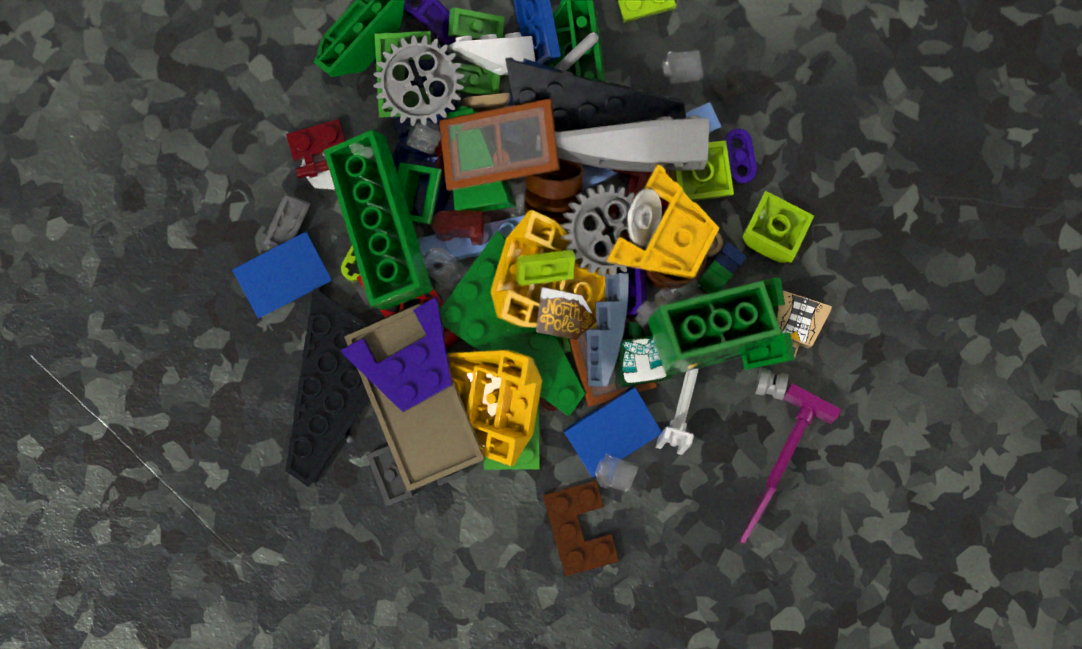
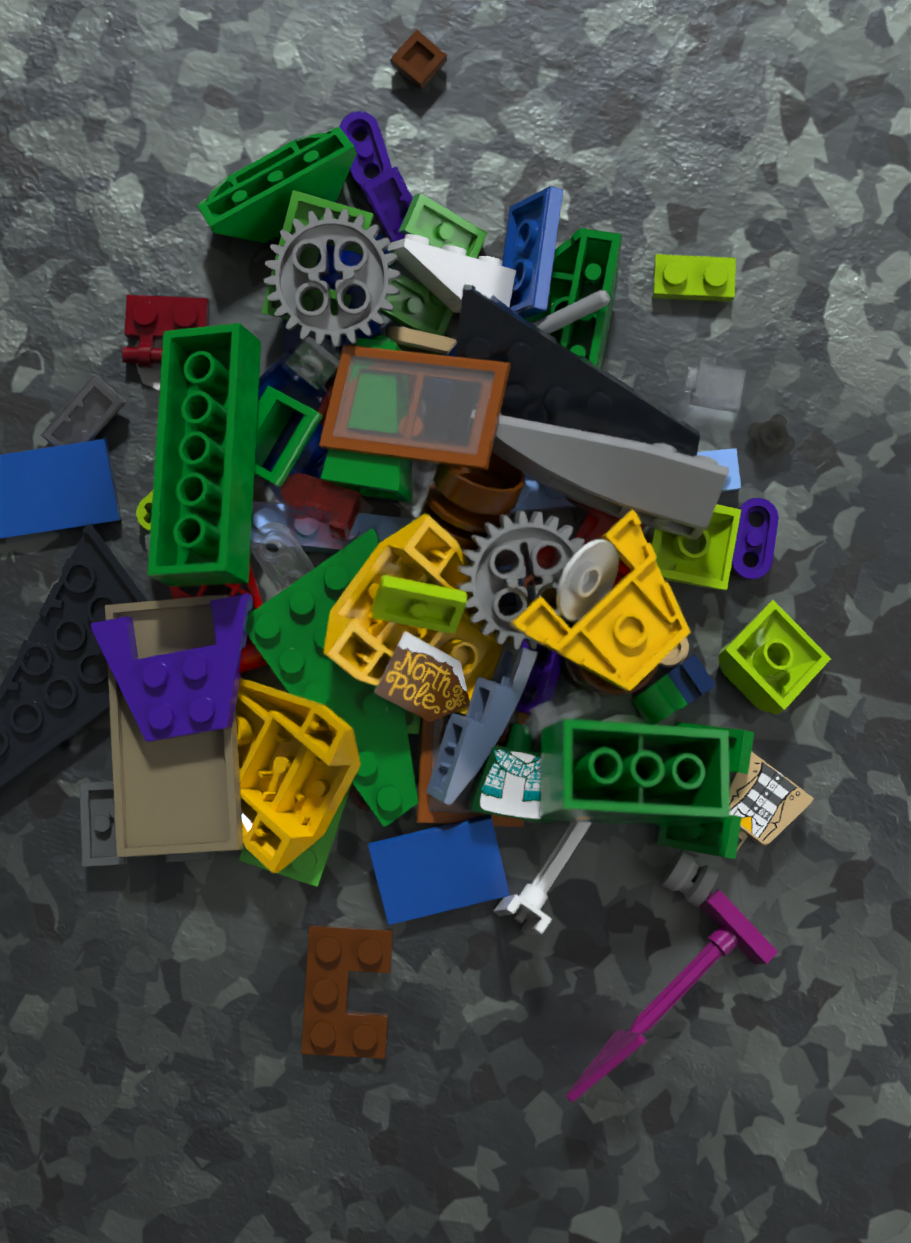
camera: 20 degrees right, 0 degrees up
clear bracket [595,454,638,493] -> none

